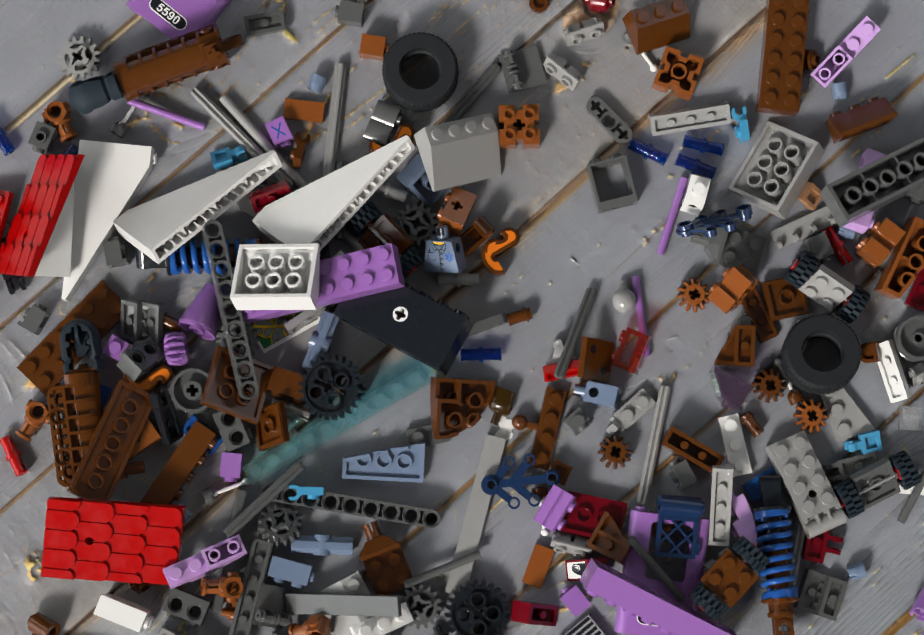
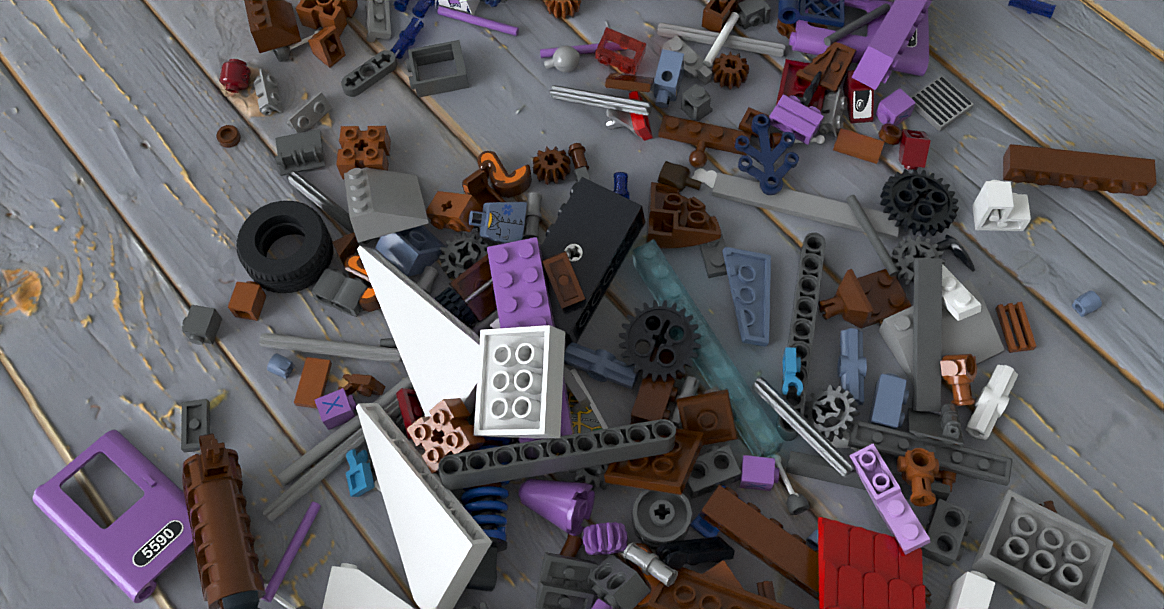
camera: 85 degrees left, 20 degrees down
none -> dark orange slope [308,25,346,68]
none -> reddish brown slope [332,232,360,265]
none -> dark orange brick [407,398,486,474]
none -> reddish brown gear [532,146,571,186]
none -> reddish brown plate [542,251,585,308]
none -> light grey pin [623,542,678,587]
none -> white bar [703,12,739,67]
none -> black bar [792,71,822,107]
none -> reddish brown tile [878,124,902,145]

